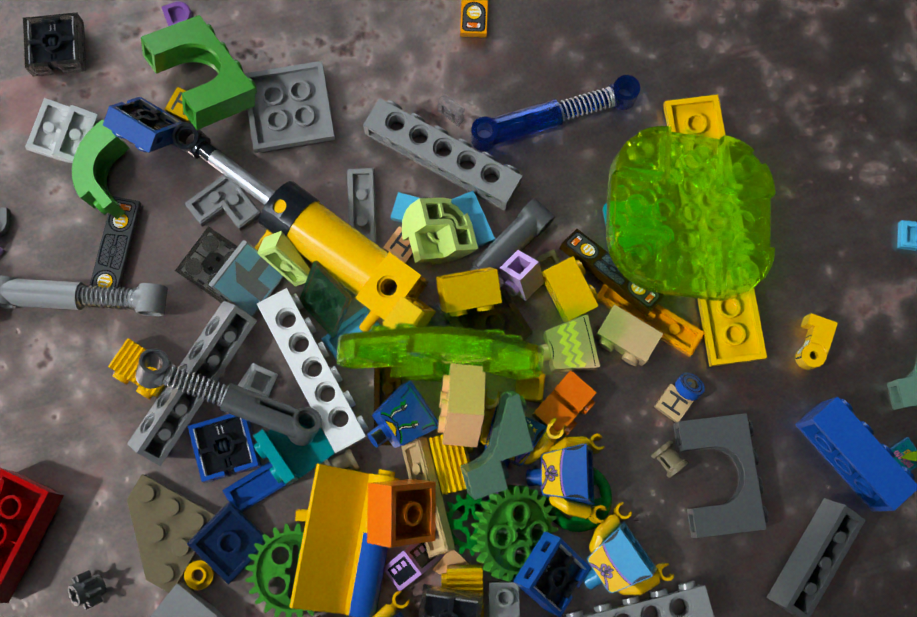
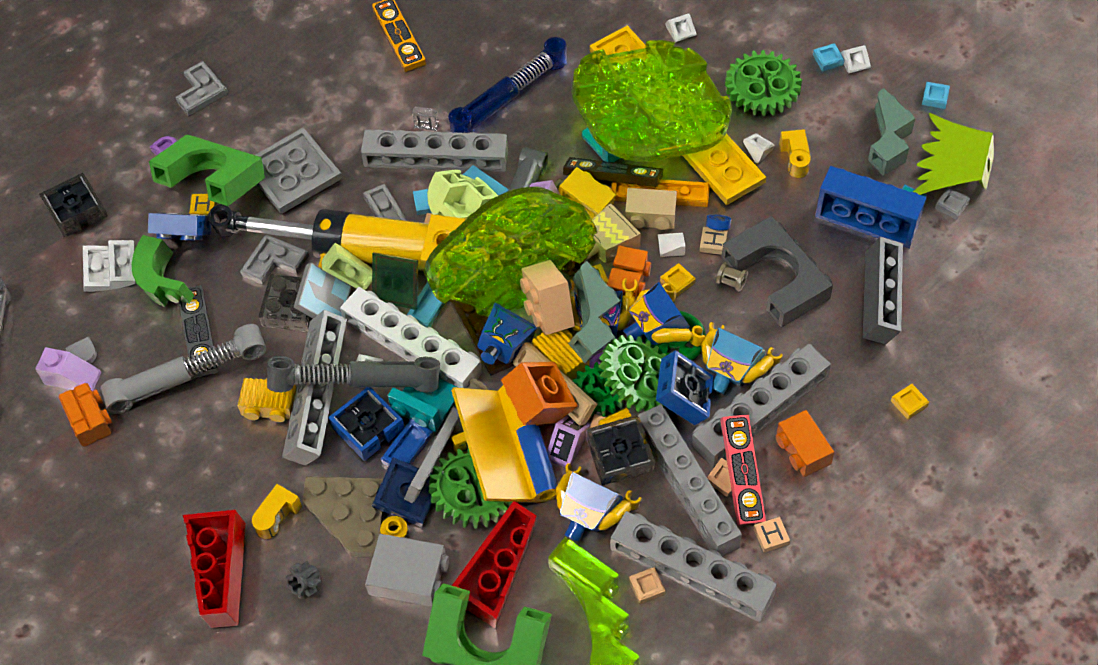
camera: 20 degrees left, 20 degrees down
none -> yellow leg [252,484,302,539]
none -> light grey tile [404,407,460,503]
none -> white slope [658,233,685,257]
none -> yellow tile [660,263,696,297]
none -> white slope [665,14,697,42]
none -> bright green gear [725,50,802,116]
none -> white slope [743,134,775,164]

